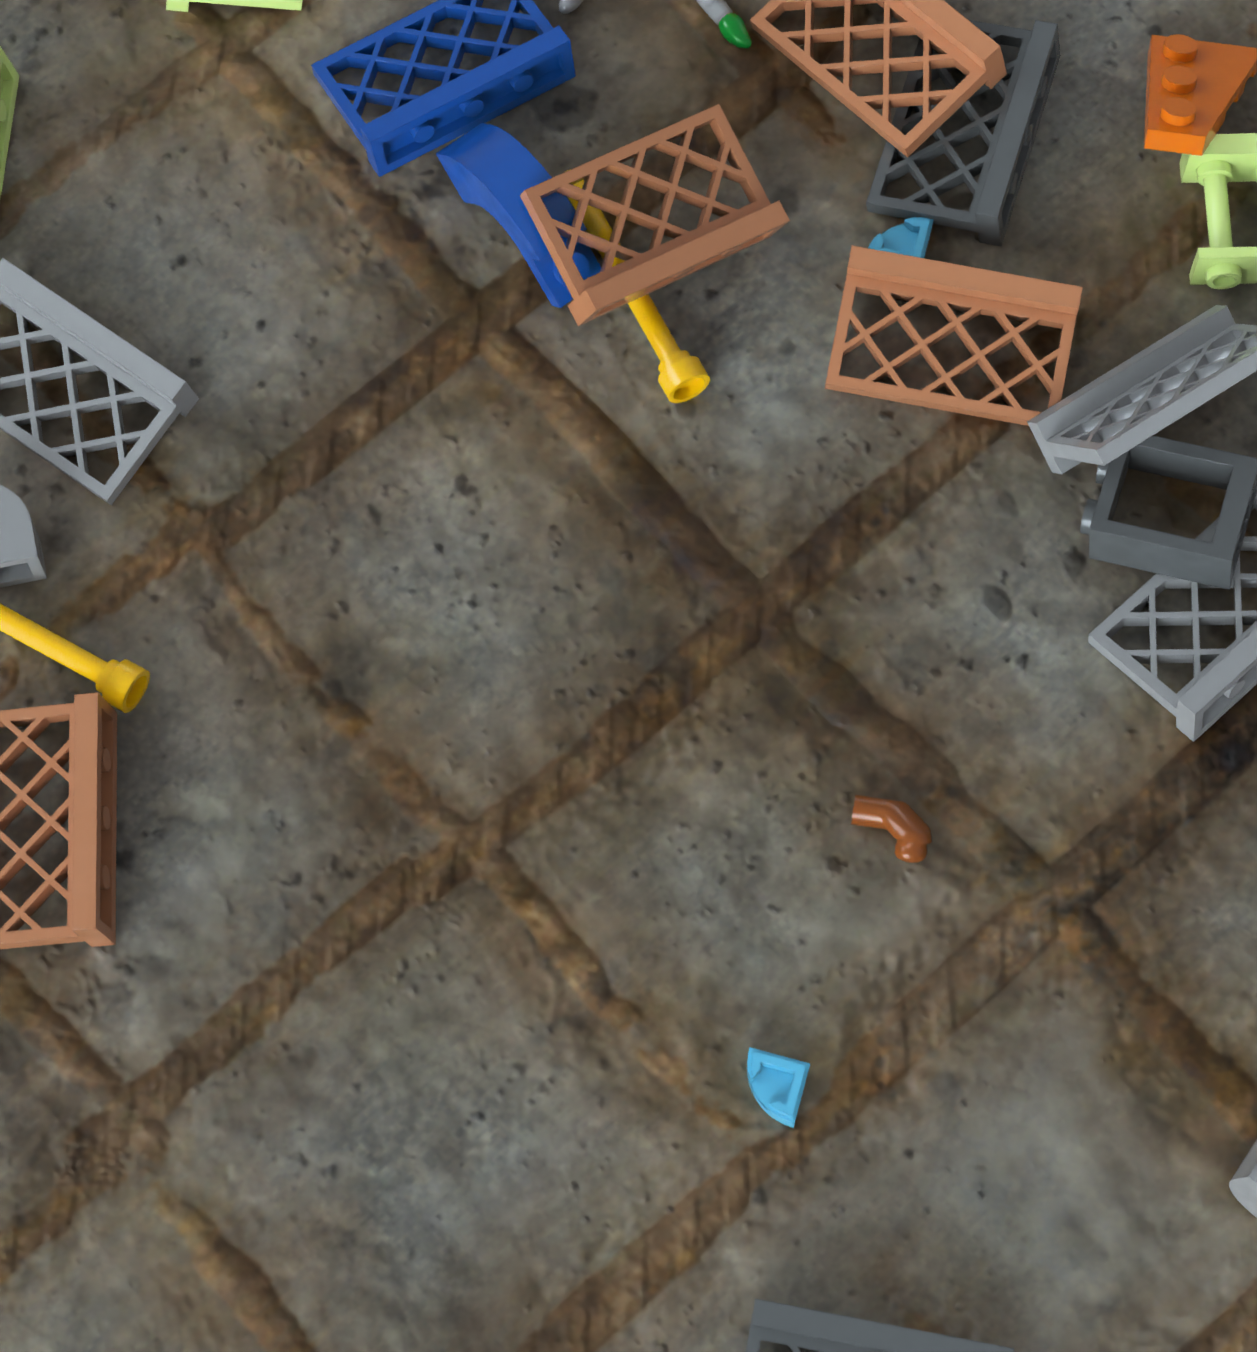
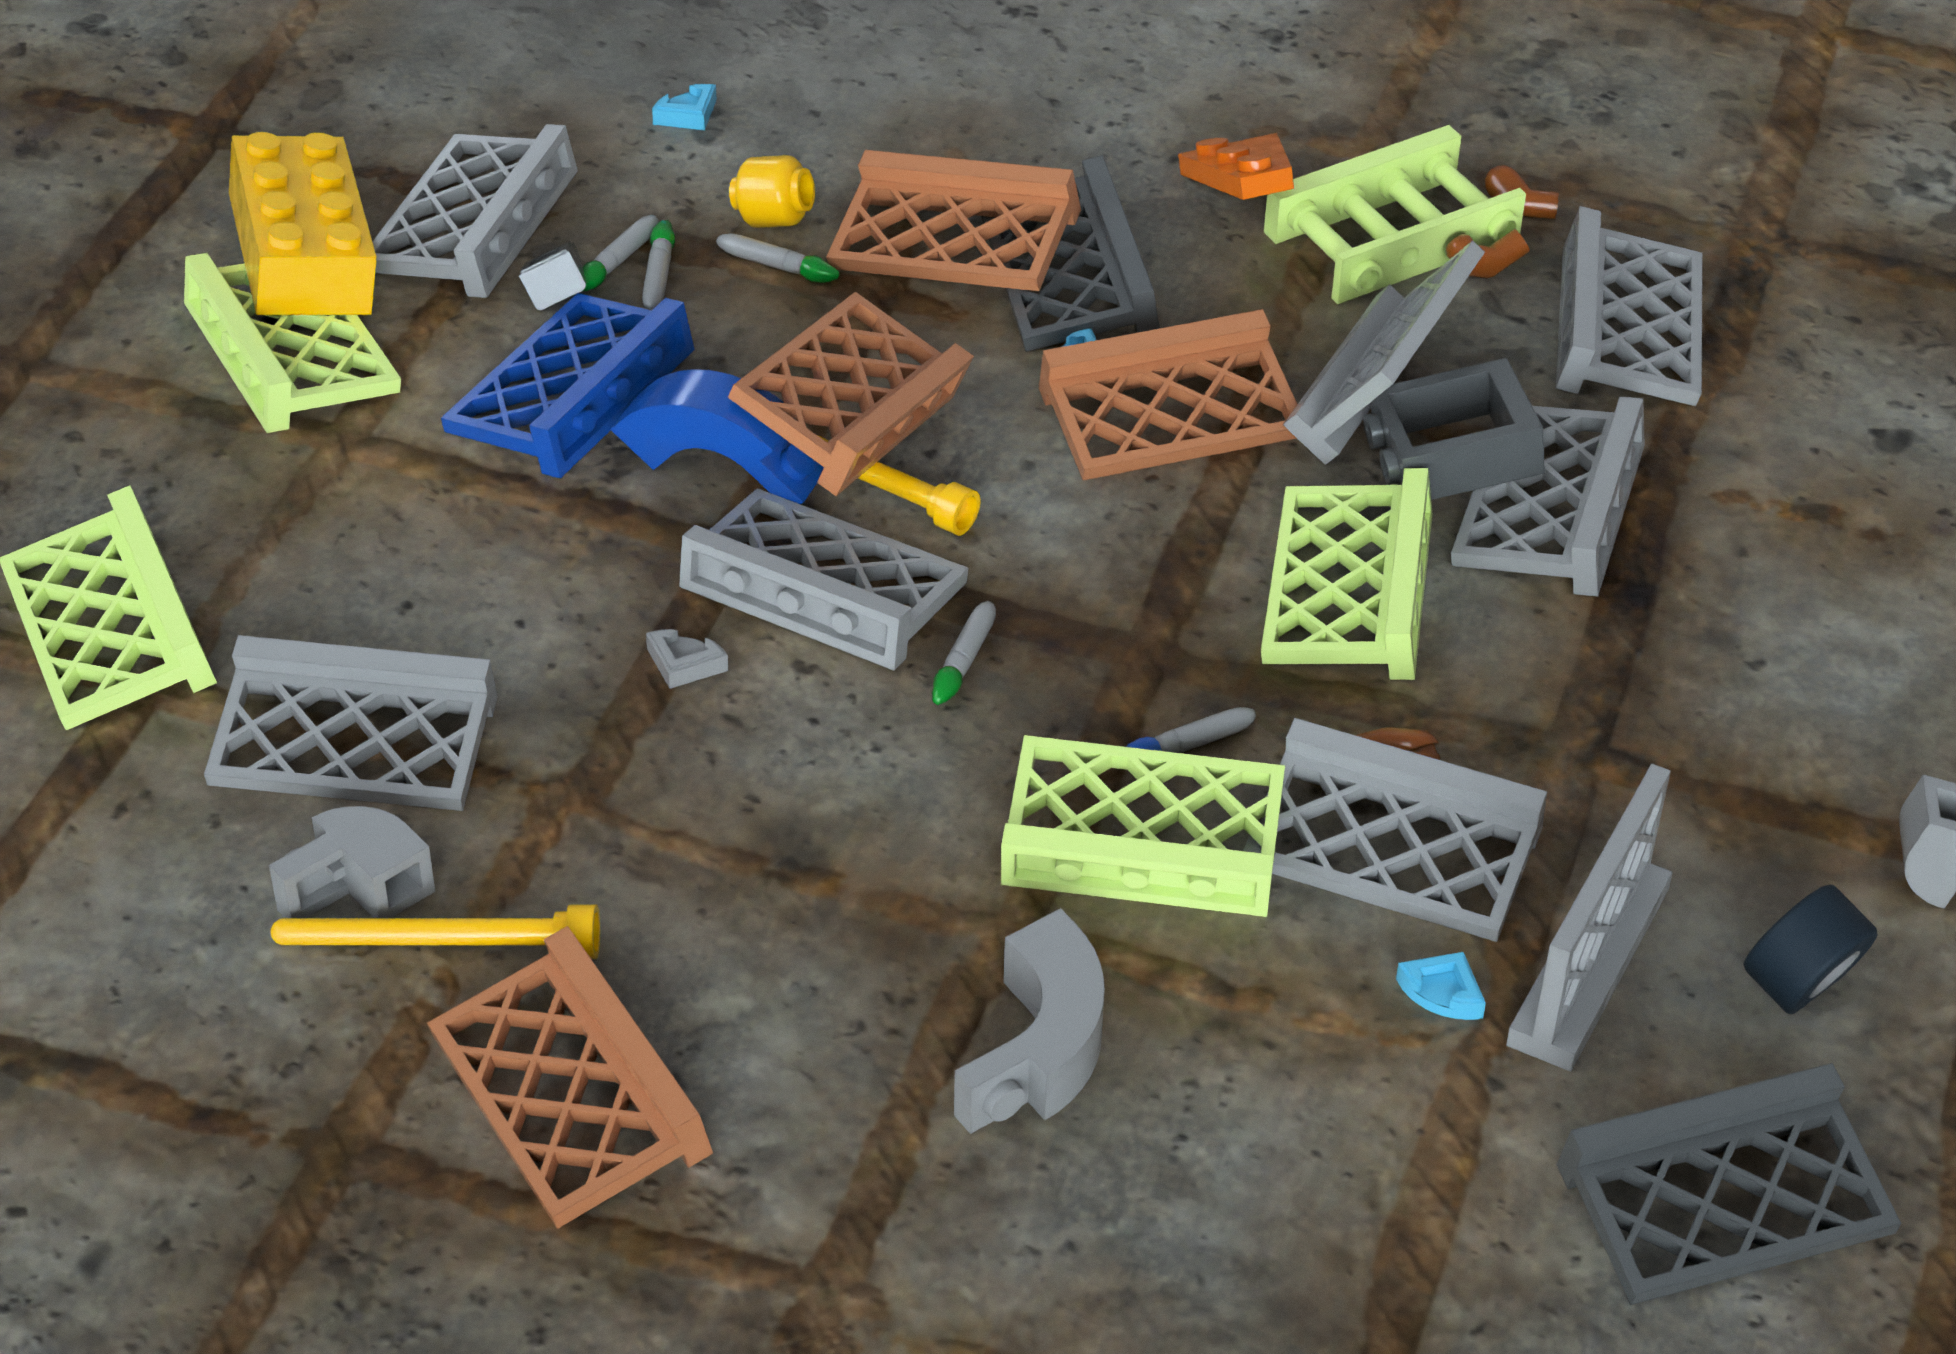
camera: 30 degrees left, 25 degrees down
none -> light grey tile [646,629,728,689]
none -> light grey fence [679,488,968,671]
none -> light grey piece [932,601,996,705]
none -> light grey arch [954,908,1105,1134]
none -> yellowish green fence [1001,735,1285,917]
none -> light grey piece [1126,707,1256,753]
none -> light grey fence [1243,718,1547,942]
none -> yellowish green fence [1261,468,1433,680]
none -> light grey fence [1506,763,1673,1072]
none -> black wheel [1743,884,1878,1014]

